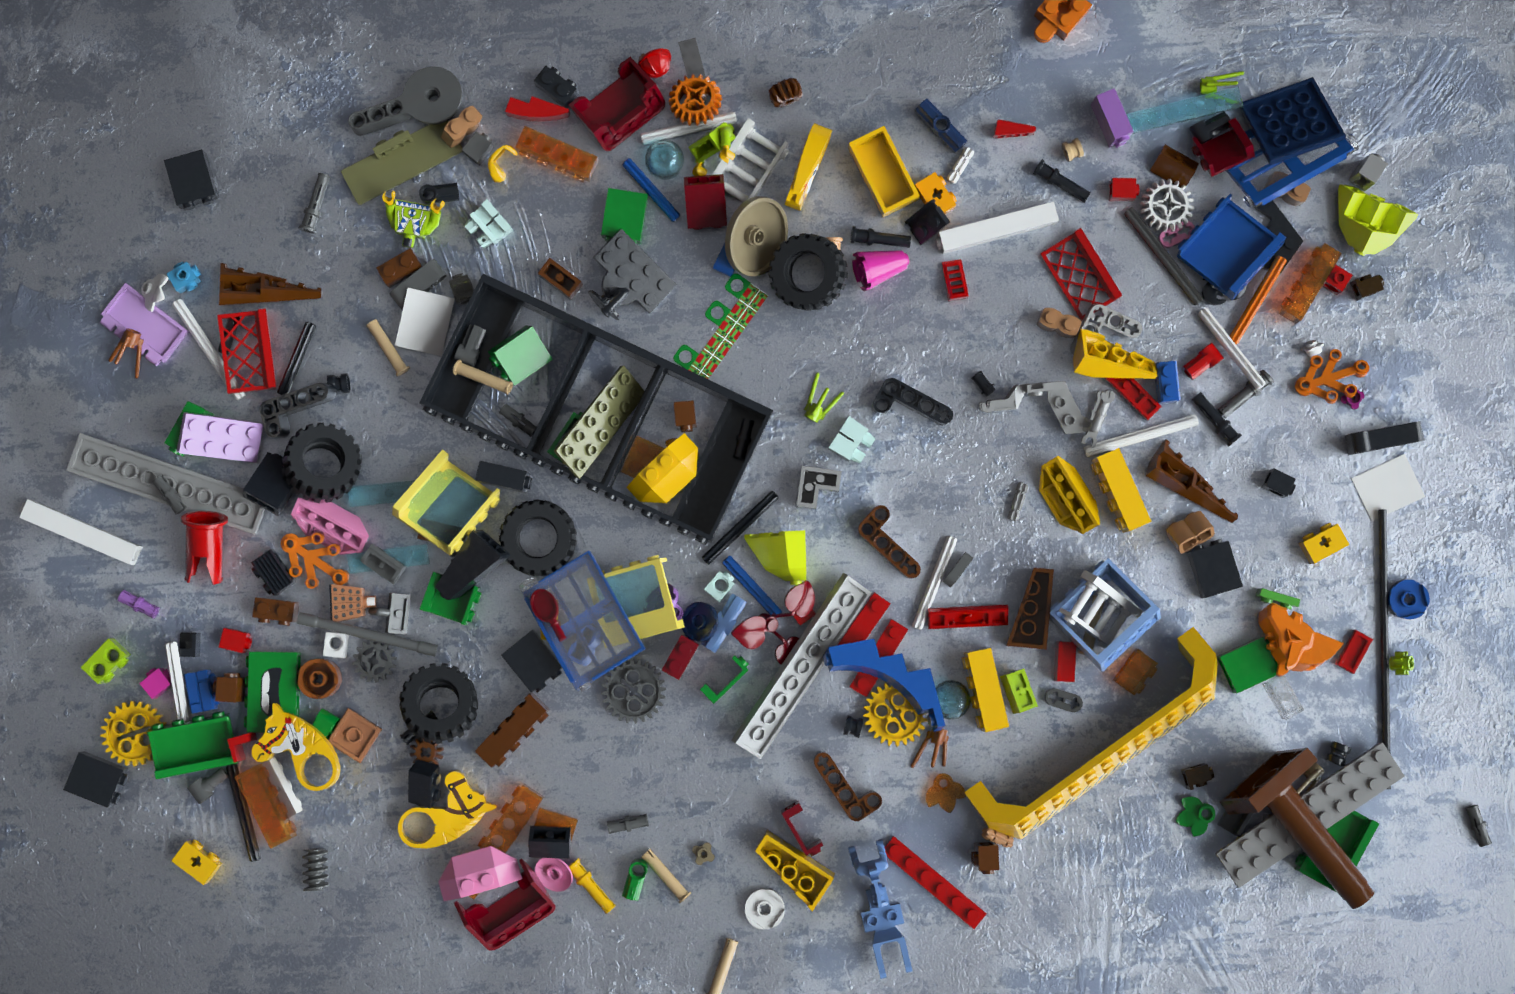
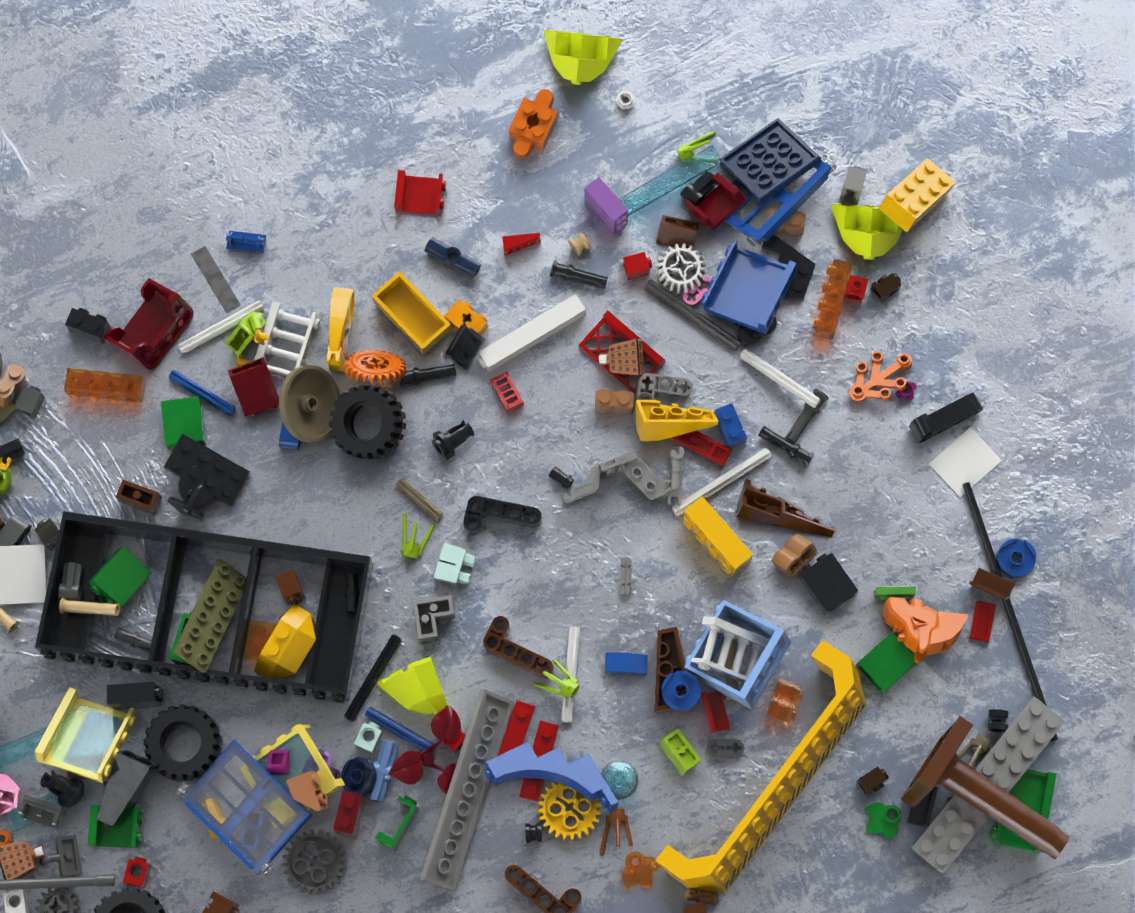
camera: 10 degrees left, 10 degrees down
light aqua hips [464,199,513,249] -> none
yellow piece [488,145,518,183] -> none
black brick [501,630,562,693] -> none
red slope [505,96,570,122] -> none
dark red piece [530,589,566,642] -> none
red piece [638,48,671,79] -> none
clear light blue cylinder [645,139,684,180] -> none
orange gear [668,74,722,126] -> none
piece [673,273,769,379] -> none
reddish brown gear [768,78,803,108] -> none
dark pink cone [852,250,909,291] -> none
red plate [928,604,1008,629] -> none
dark grey beam [943,552,973,588] -> none
white axle [947,147,974,184] -> none
yellow piece [961,648,1009,732] -> none
yellow wedge [1039,456,1100,534] -> none
red piece [1182,343,1224,380] -> none
orange axle [1229,255,1287,344] -> none
black brick [1261,468,1296,498] -> none
yellow brick [1298,523,1349,564] -> none
white plate [1301,340,1324,357] -> none
lime gear [1389,651,1414,675] -> none
none -> black piece [40,770,84,809]
none -> red brick [123,857,151,888]
none -> blue hinge [226,230,266,253]
none -> magenta slope [266,750,290,775]
none -> nougat slope [286,771,328,811]
none -> orange gear [343,349,406,386]
none -> red panel [394,170,447,215]
none -> dark tan axle [396,478,443,522]
none -> black piece [432,420,474,461]
none -> lime plant [533,659,580,699]
none -> nougat torso [599,339,644,375]
none -> blue slope [605,652,648,675]
none -> white plate [616,91,635,110]
none -> blue plate [662,671,702,711]
none -> yellow brick [878,158,956,232]
none -> reddish brown panel [969,568,1015,602]

